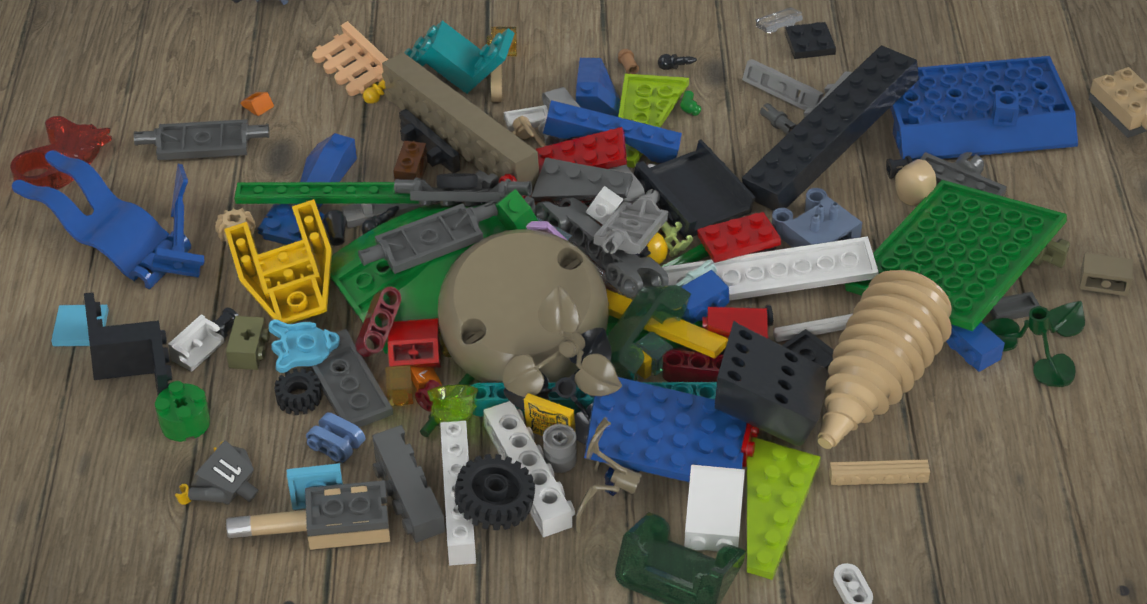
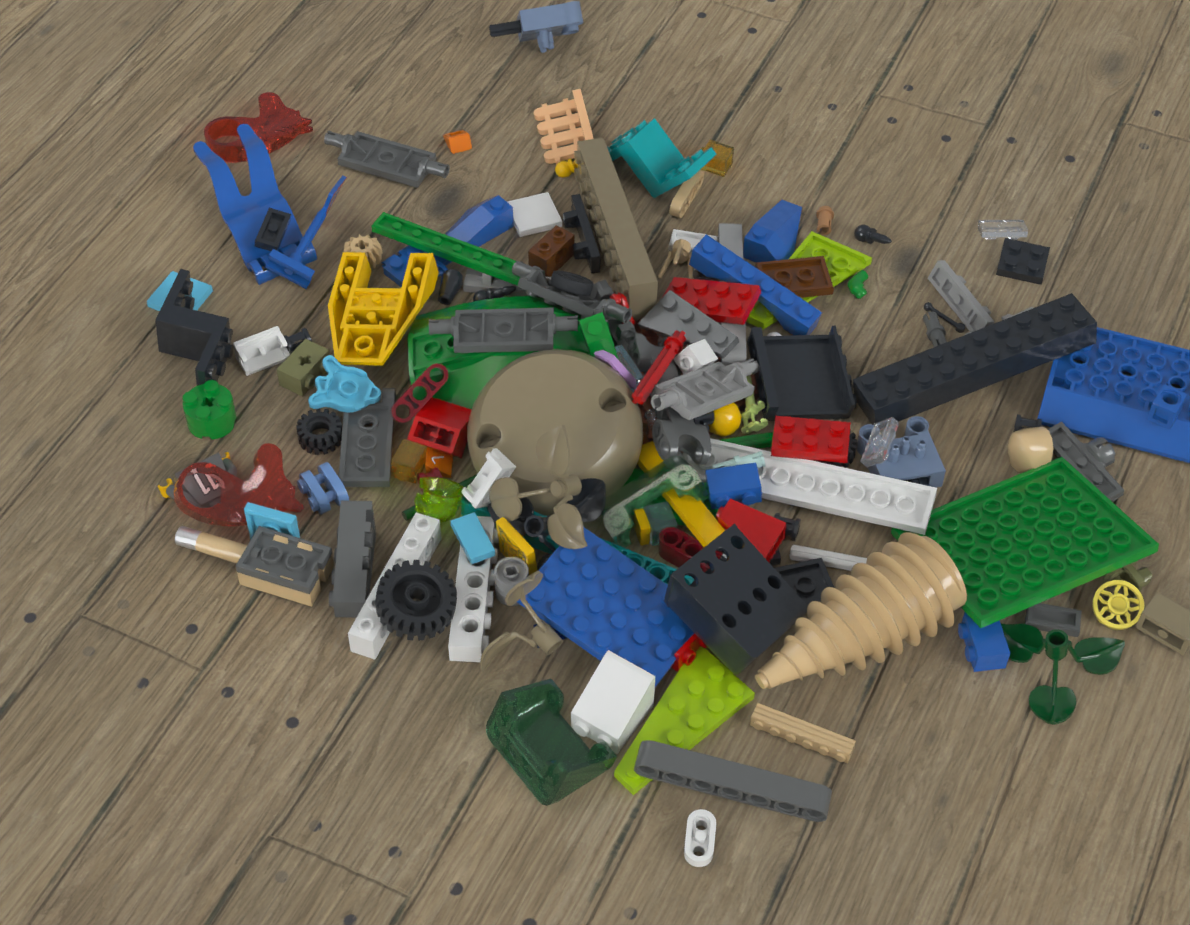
camera: 25 degrees right, 5 degrees up
none -> clear red animal [174,443,304,526]
none -> black plate [254,207,291,251]
none -> medium azure tile [451,512,495,565]
none -> white hinge [461,448,516,509]
none -> white tile [507,192,563,237]
none -> red axle [631,330,686,405]
none -> dark grey beam [634,740,832,822]
none -> reddish brown tile [755,256,834,298]
none -> clear plate [860,417,899,467]
none -> black hinge [924,302,966,333]
none -> light yellow wheel [1092,580,1144,630]

